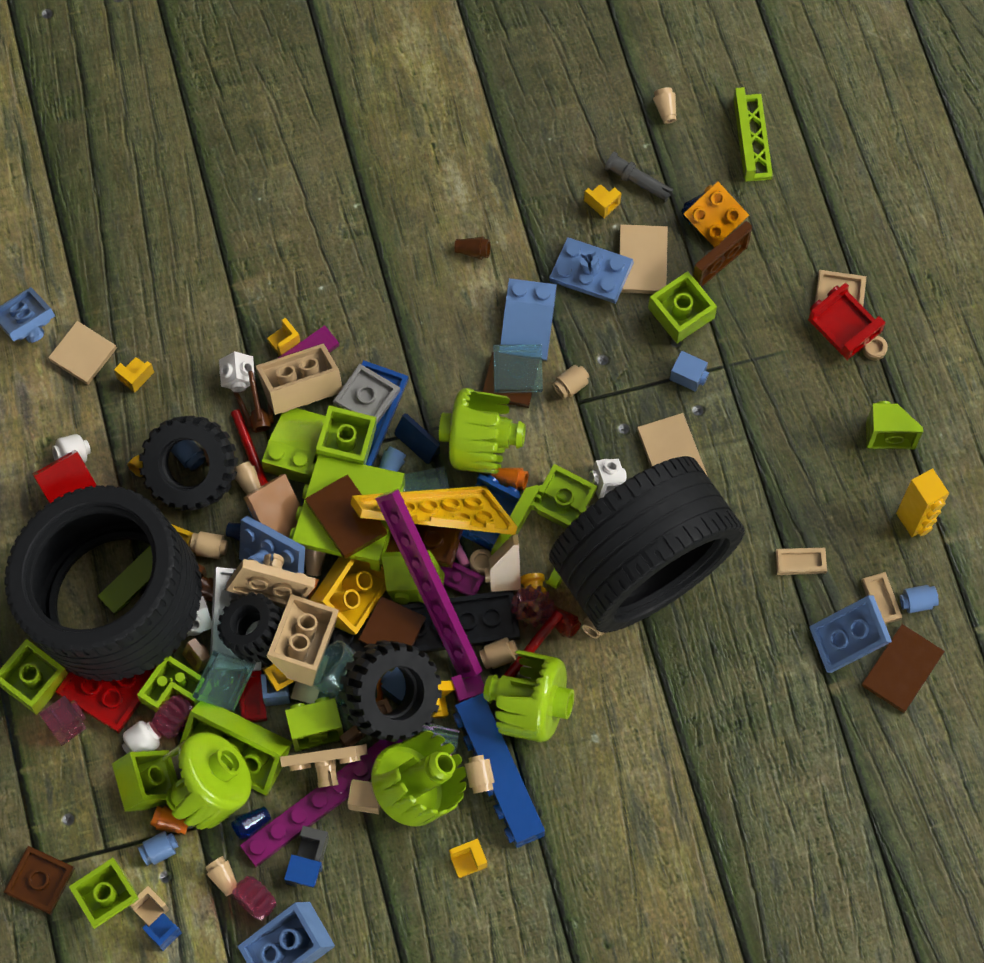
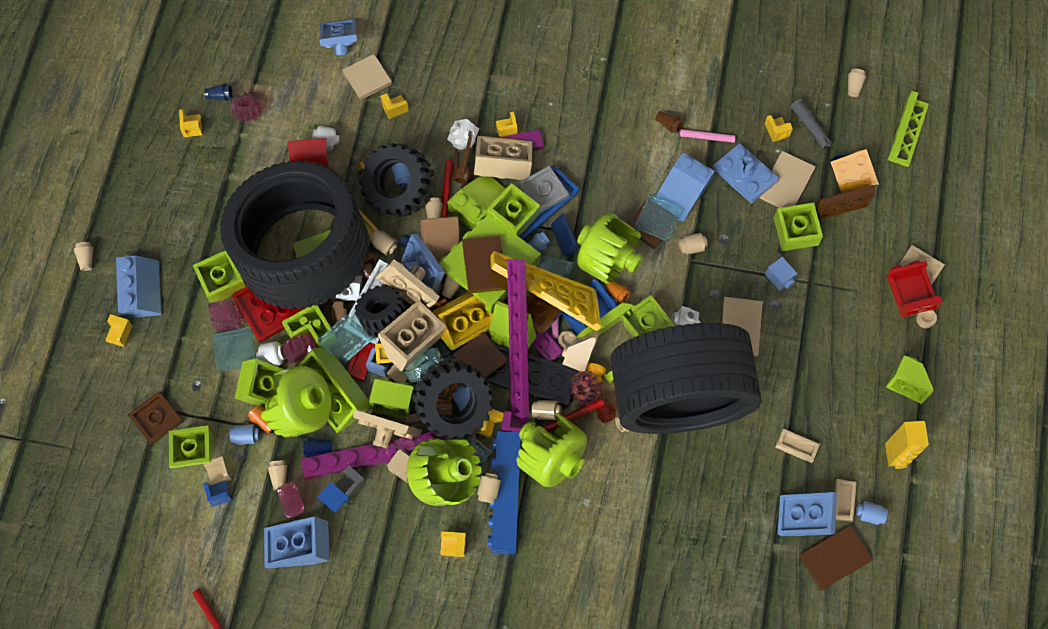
camera: 25 degrees right, 0 degrees up
none -> clear light blue tile [211,327,256,373]
none -> bright pink bar [680,129,735,143]

